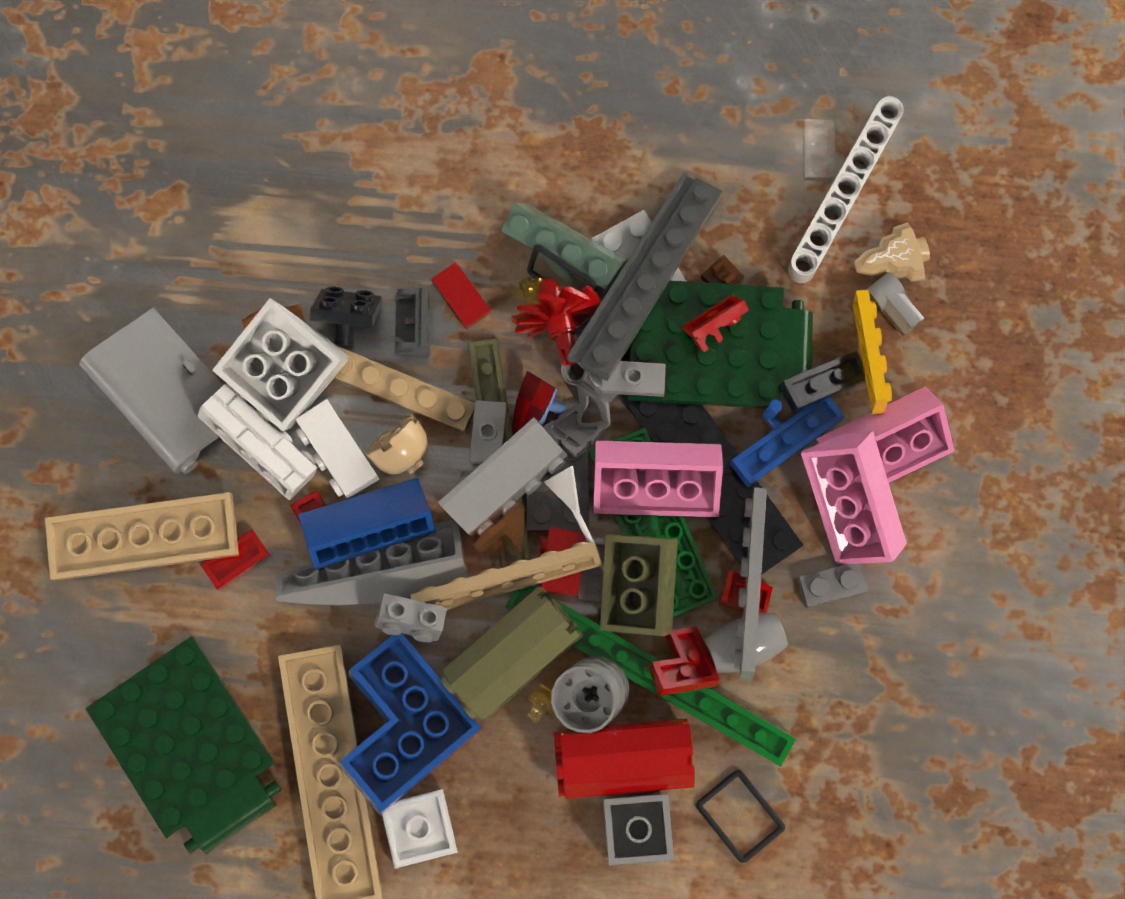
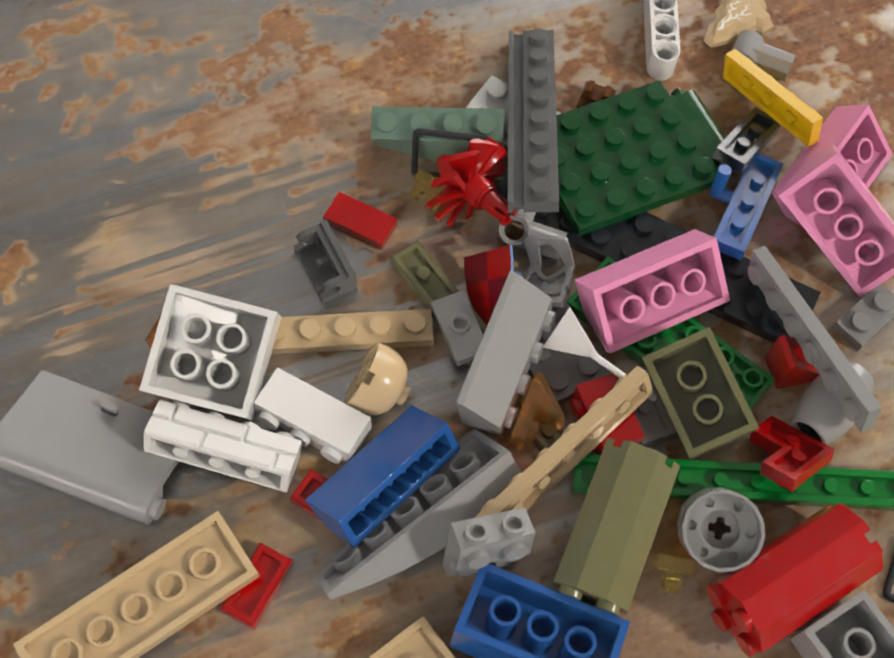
camera: 30 degrees left, 15 degrees down
black plate [310,286,382,346] -> none
light grey plate [601,361,666,397] -> none
red plate [681,295,749,352] -> none

